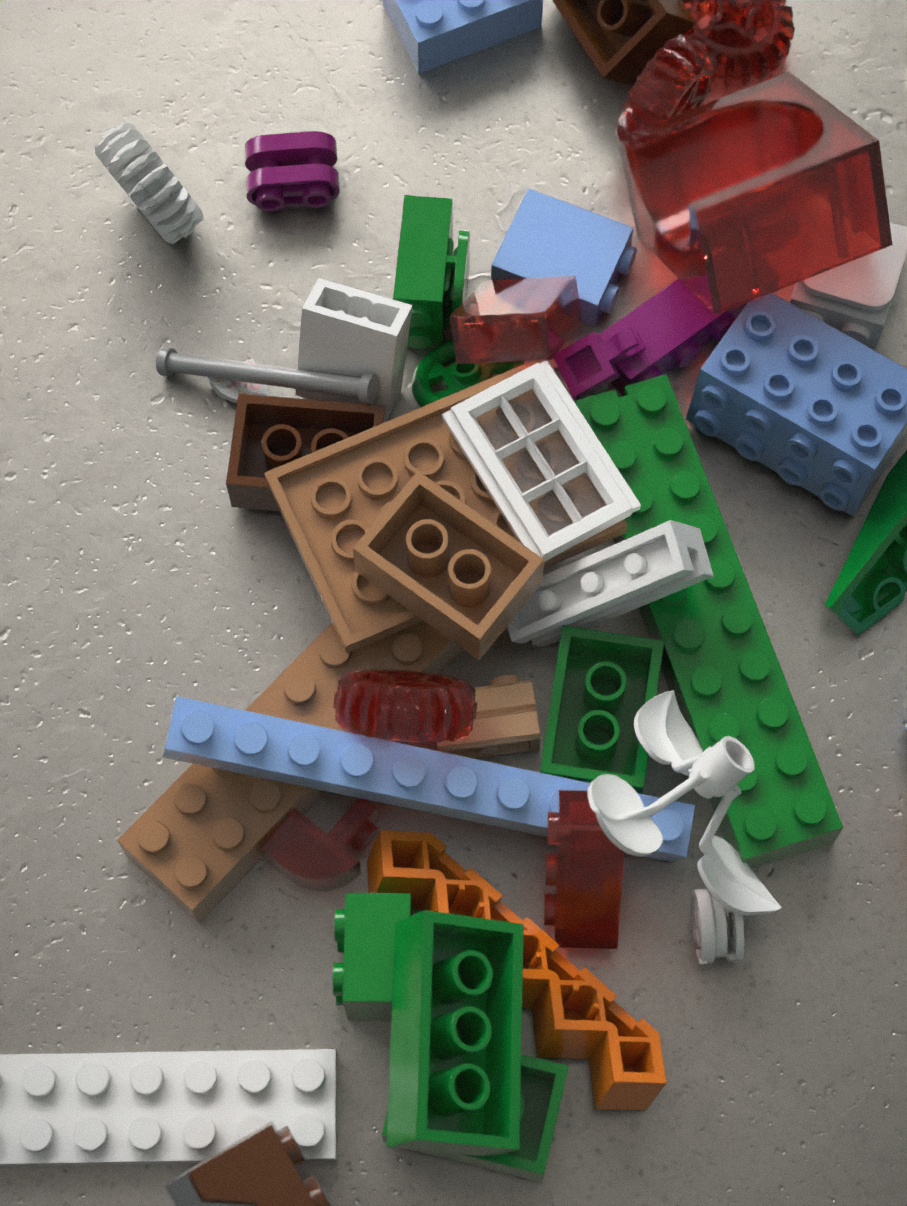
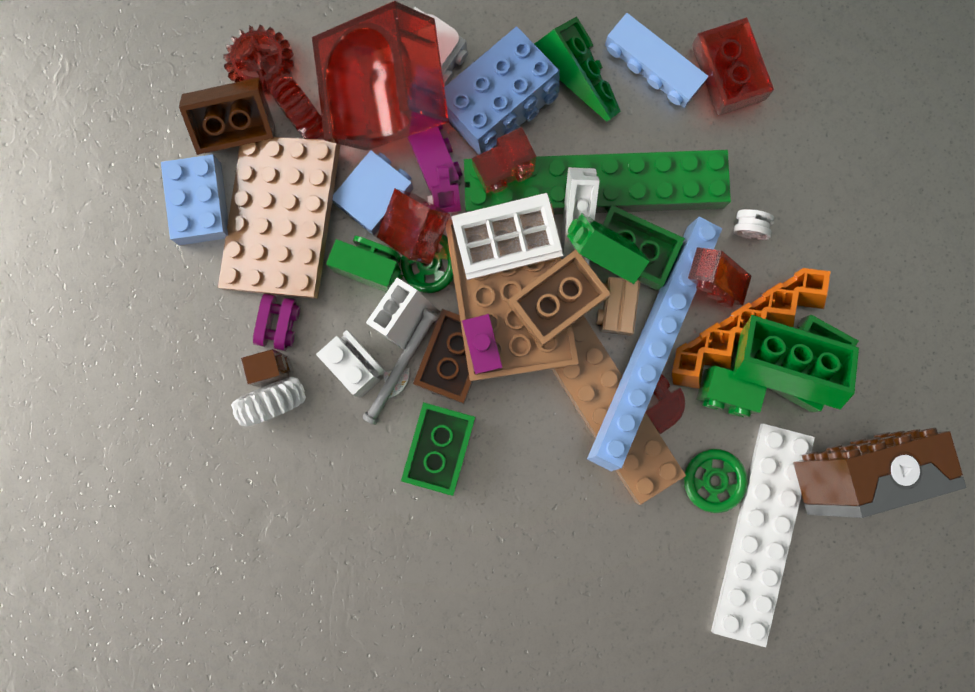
camera: 75 degrees left, 15 degrees up
clear red gear [333,669,477,743] -> none
white plant [588,690,782,915] -> none
none -> plate [218,137,341,299]
none -> reddish brown brick [241,349,292,387]
none -> white brick [316,330,386,398]
none -> green brick [401,402,476,496]
none -> magenta tile [462,314,502,375]
none -> clear red brick [472,127,537,193]
none -> green brick [567,213,650,284]
none -> green plate [684,449,748,513]

